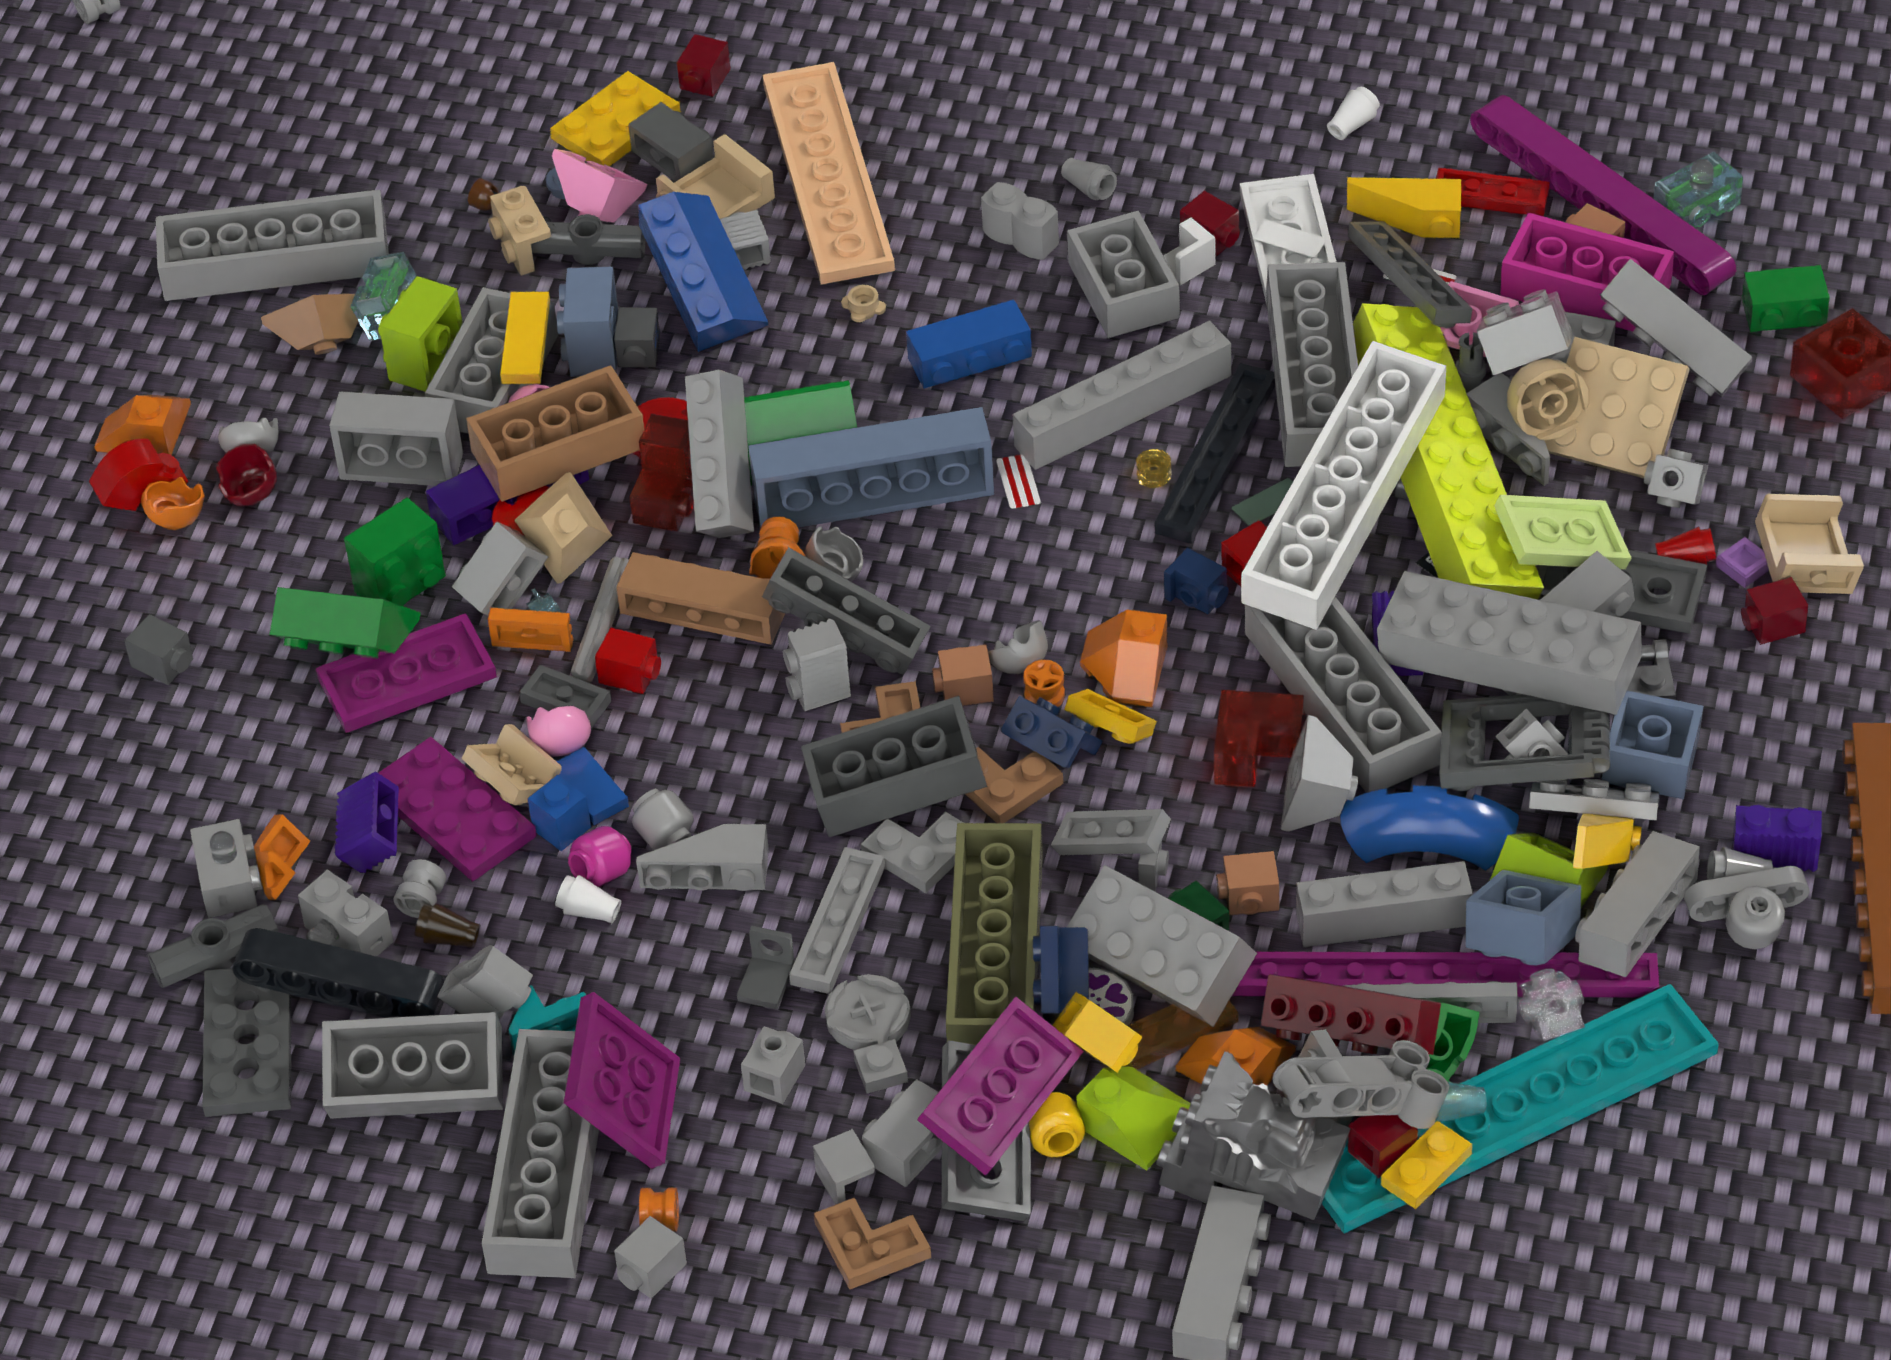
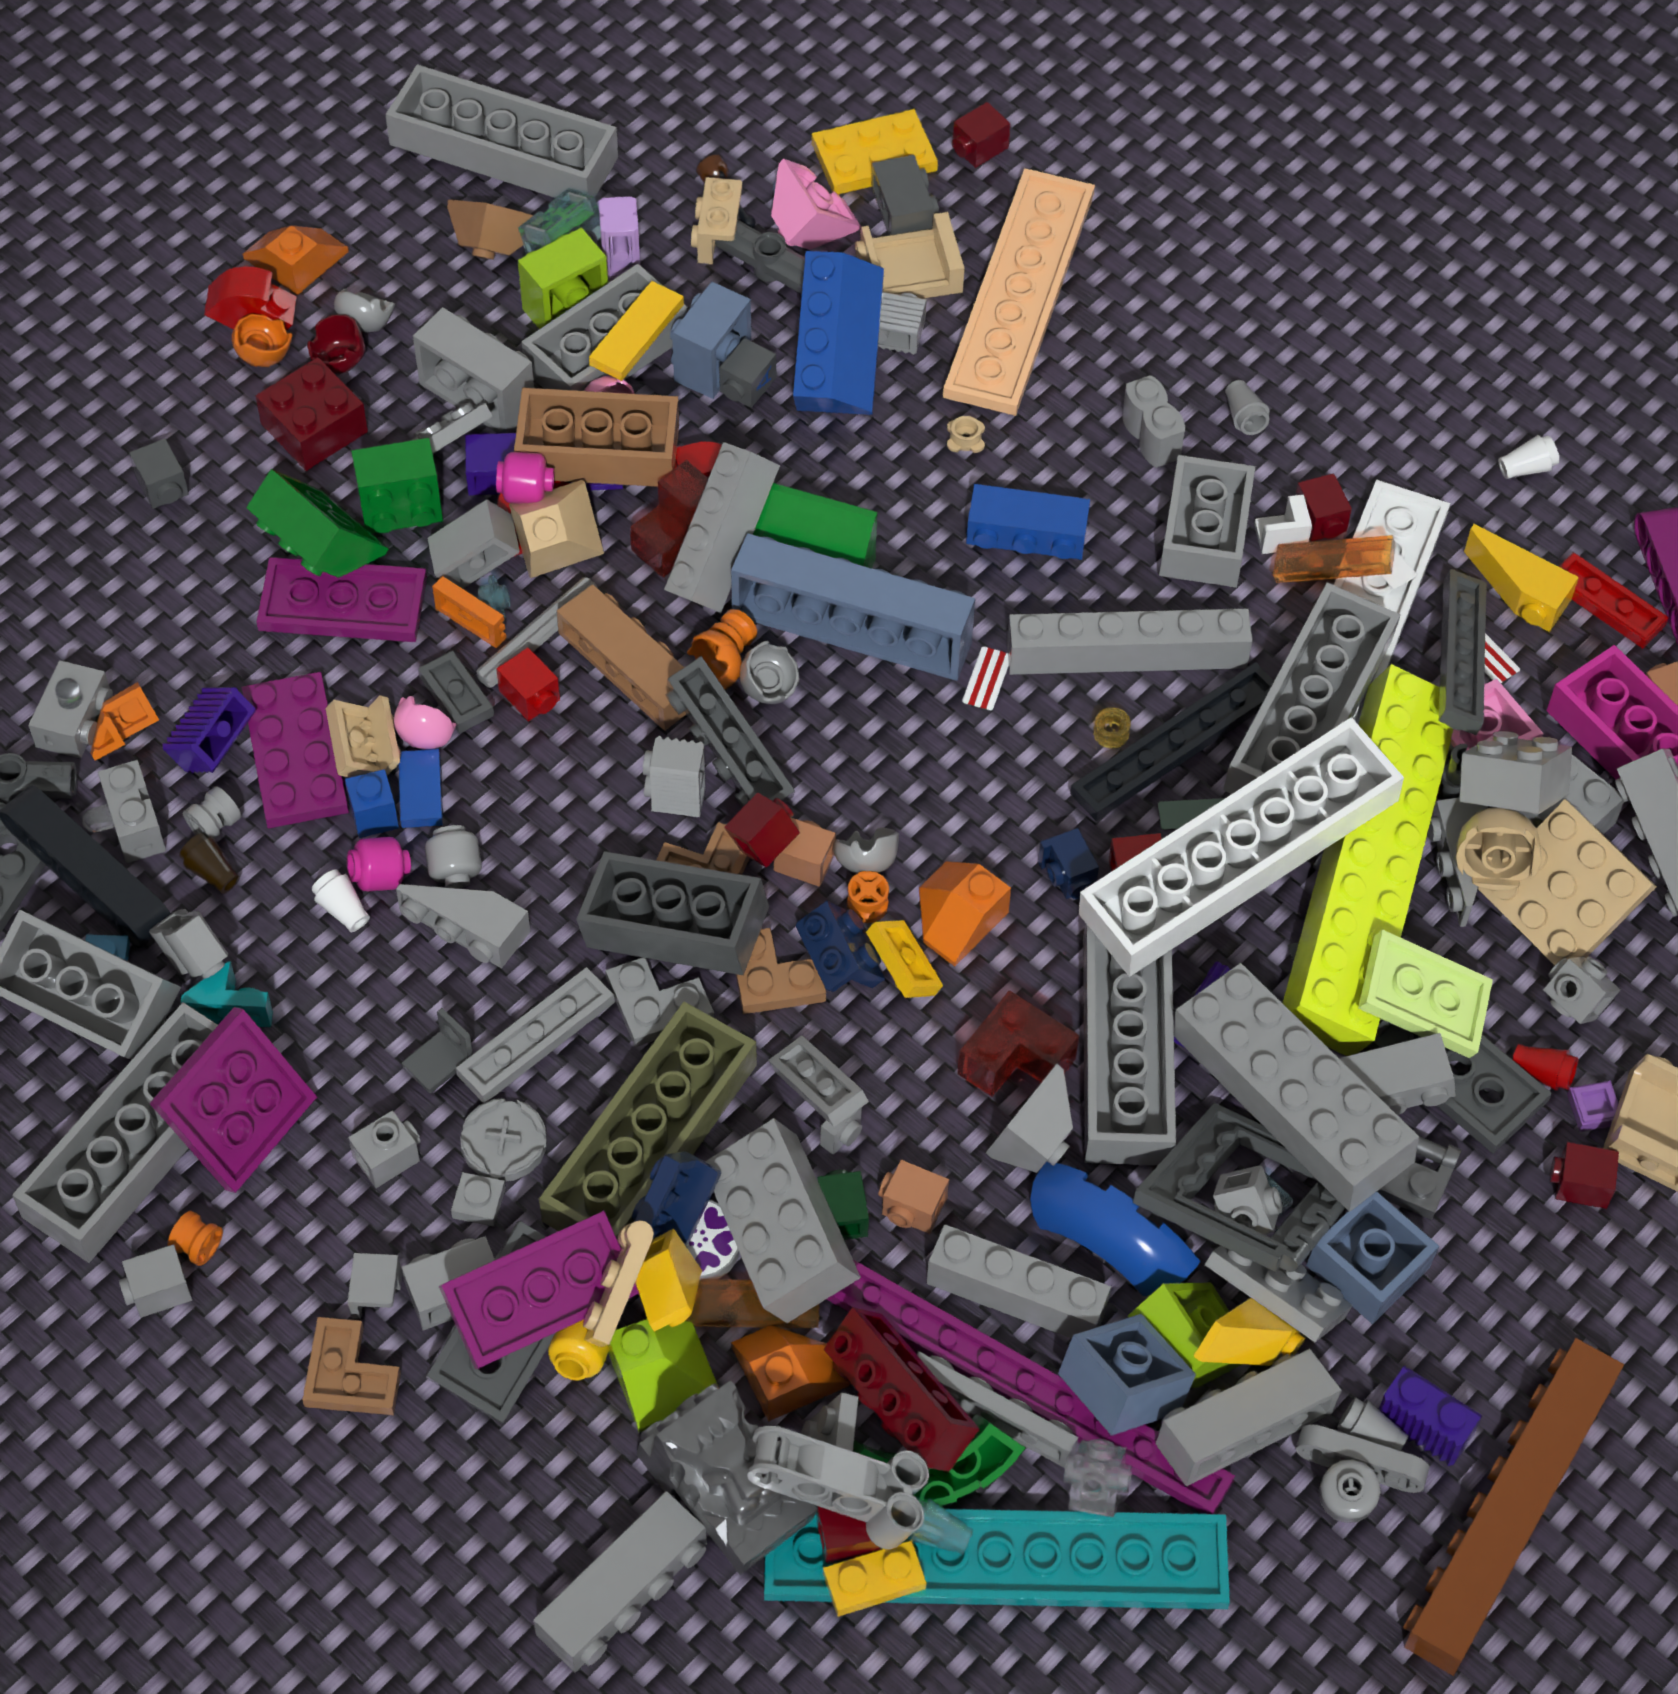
camera: 25 degrees right, 10 degrees up
none -> dark red brick [255,357,368,471]
none -> light grey plate [410,402,493,454]
none -> dark pink head [496,452,554,504]
none -> tan plate [583,1221,654,1347]
none -> lavender brick [599,196,640,282]
none -> dark red brick [724,792,800,868]
none -> clear orange tile [1273,535,1396,583]

